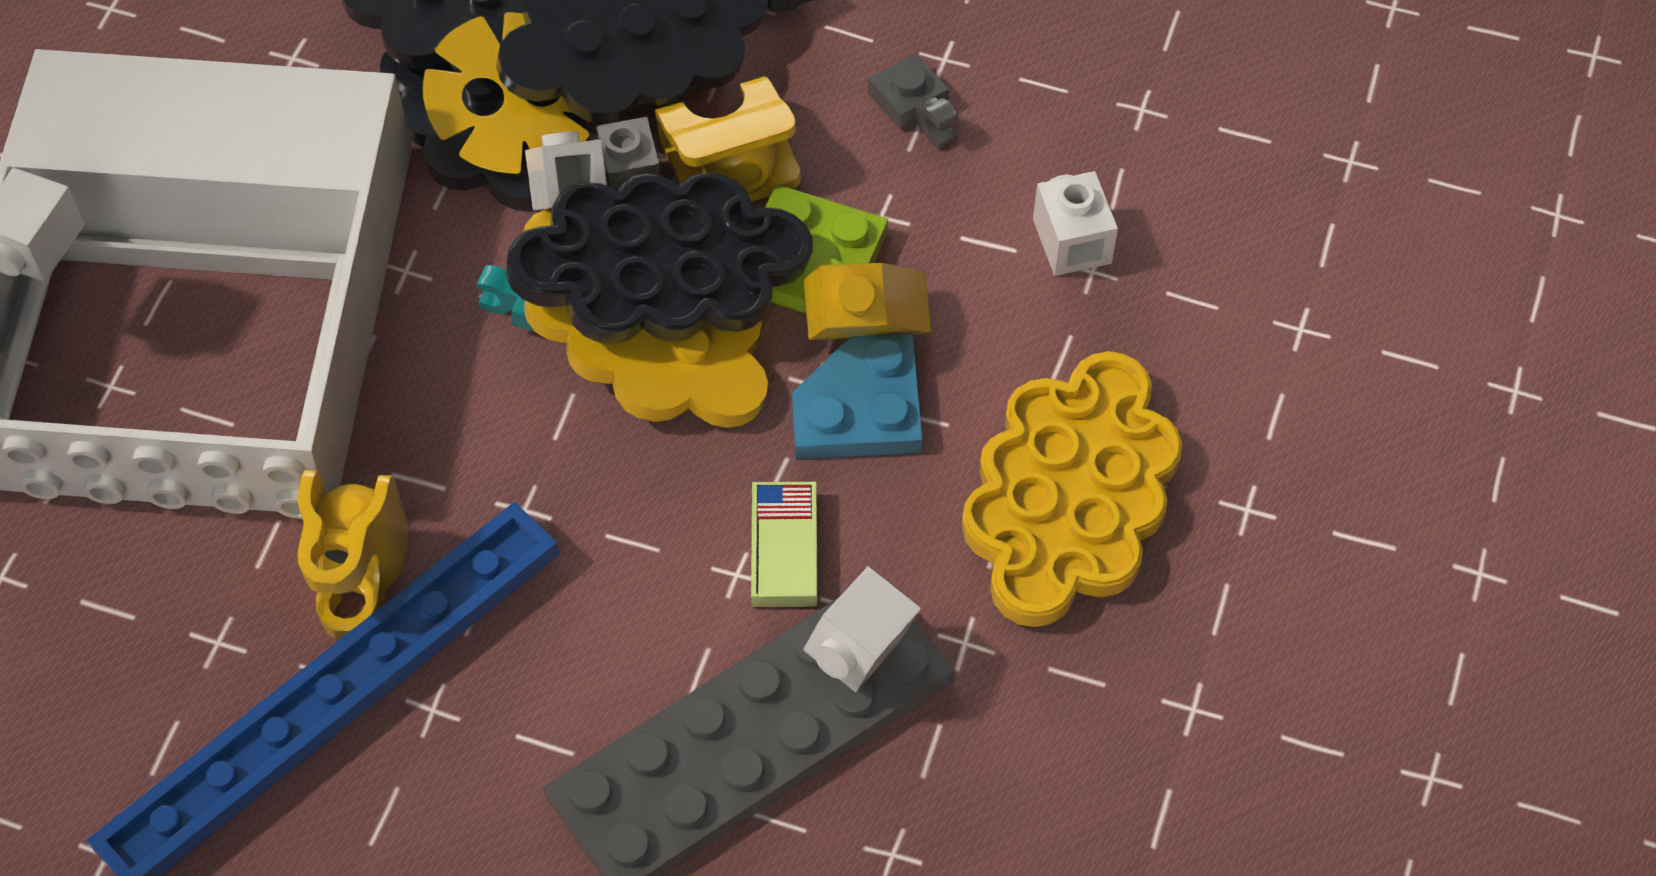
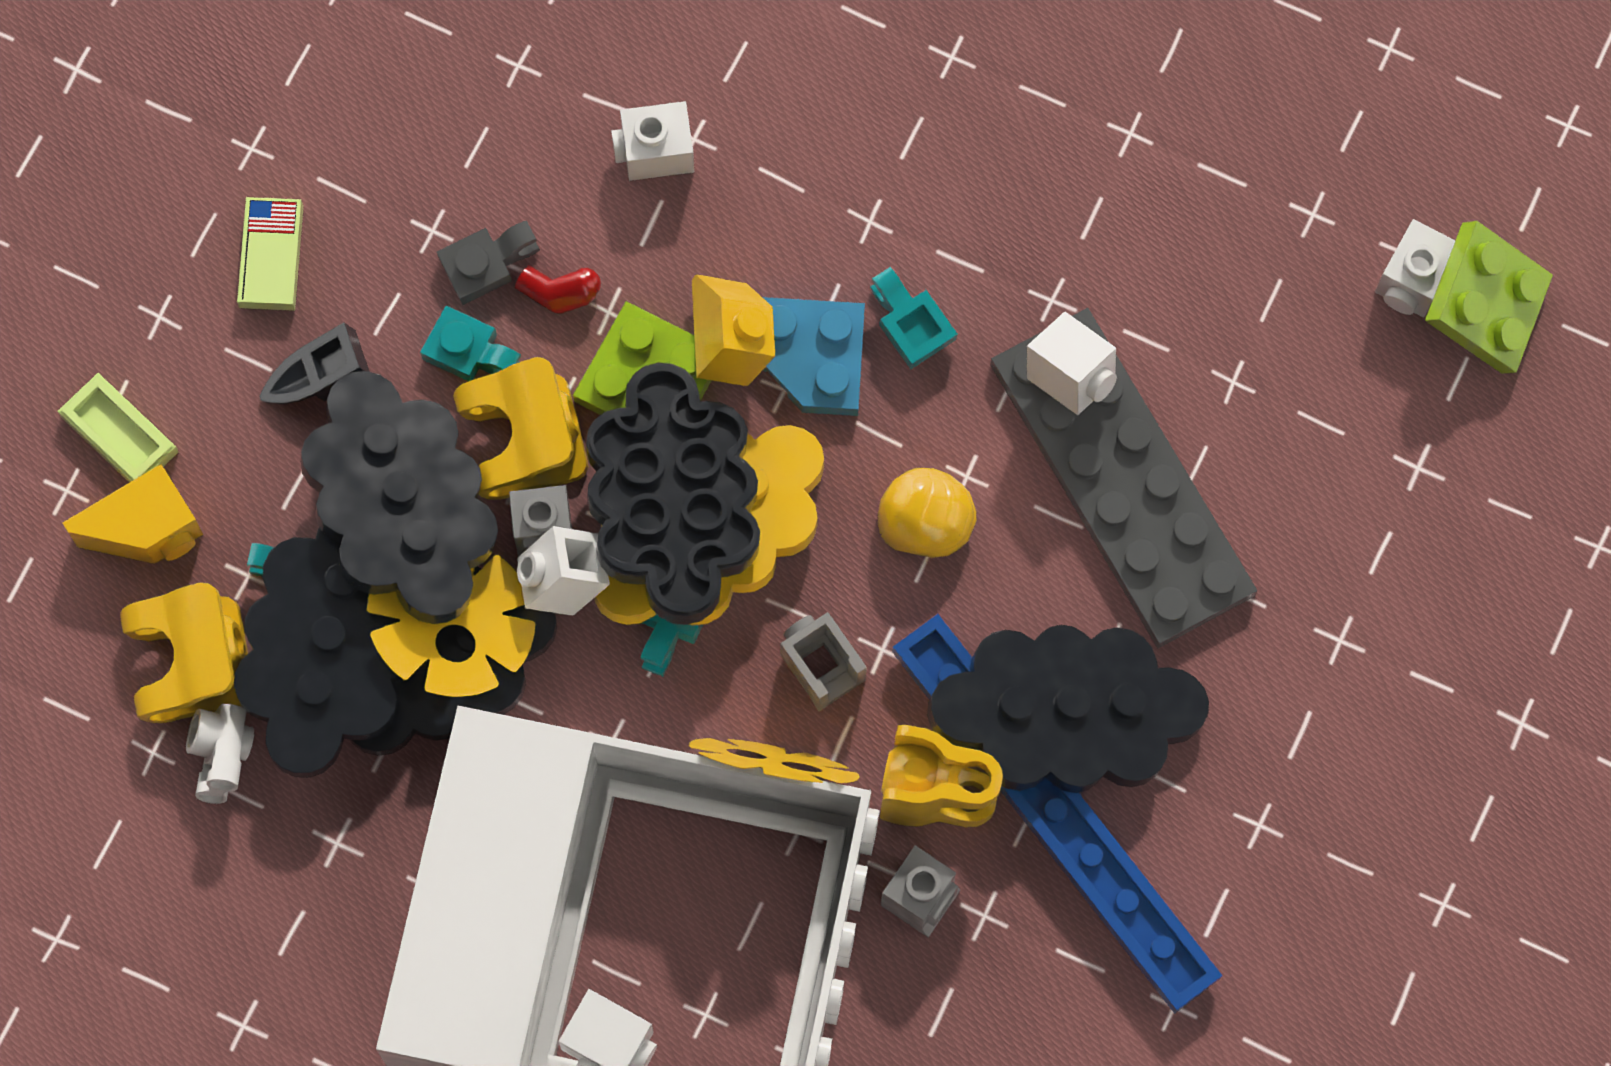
camera: 85 degrees left, 15 degrees up
yellowish green tile [751,482,817,607] -> none
yellow plate [961,351,1183,627] -> none
none -> teal plate [420,306,521,381]
none -> red arm [515,265,601,314]
none -> yellow piece [689,738,859,783]
none -> light grey window [780,612,867,712]
none -> teal plate [870,267,958,370]
none -> yellow hair [878,468,977,558]
none -> light grey window [881,845,960,938]
none -> black plate [927,624,1209,793]

